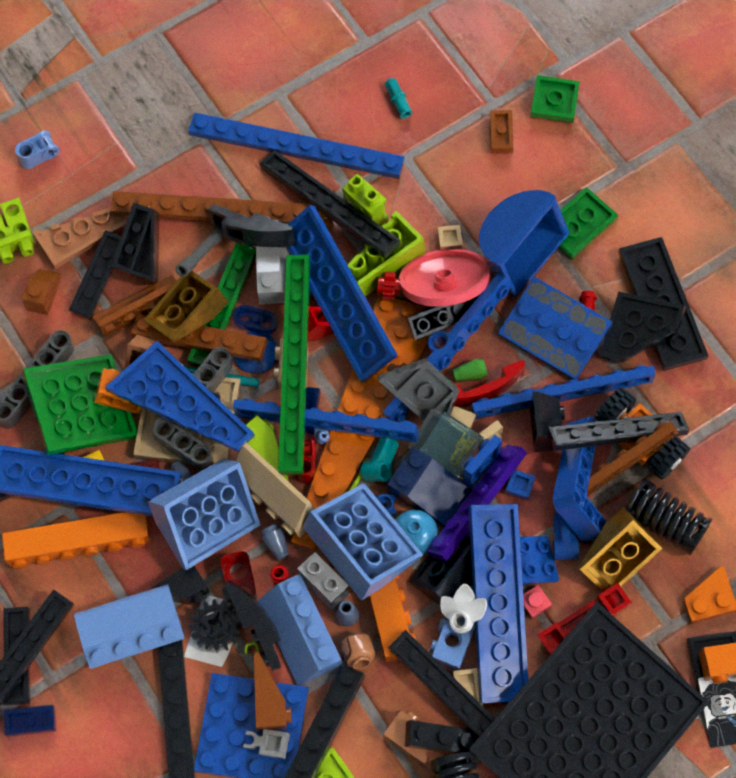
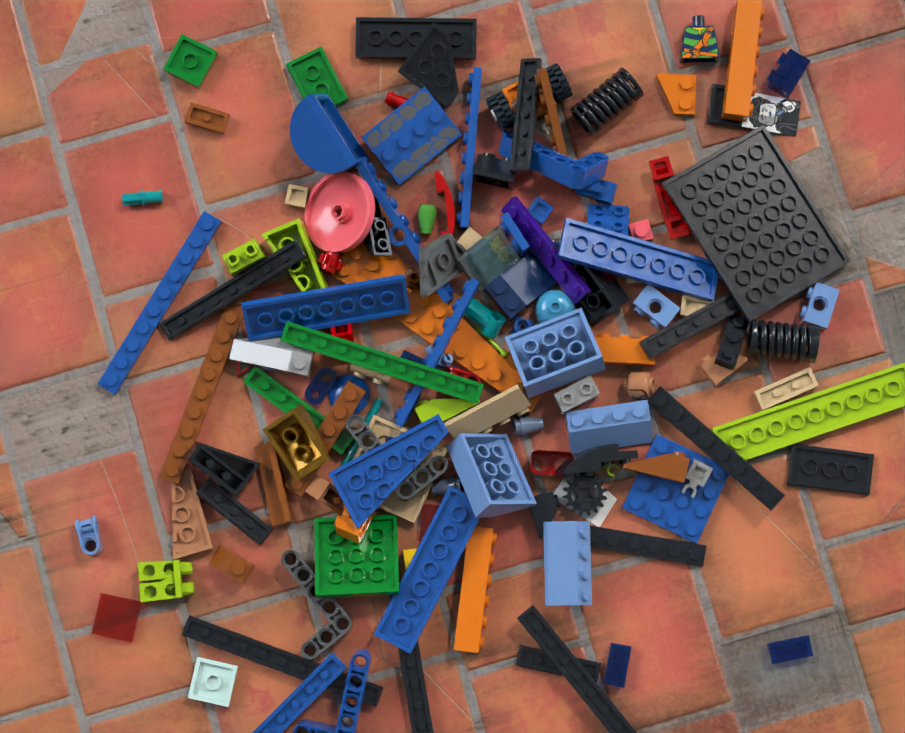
camera: 70 degrees left, 15 degrees up
dark grey piece [176,227,224,277] -> none
black slope [208,204,295,247] -> none
red pin [270,565,289,586] -> none
sand blue cone [335,600,359,626] -> none
white plate [440,584,487,633] -> none
tan plate [478,420,503,444] -> none
pearl gold slope [578,507,663,592] -> none

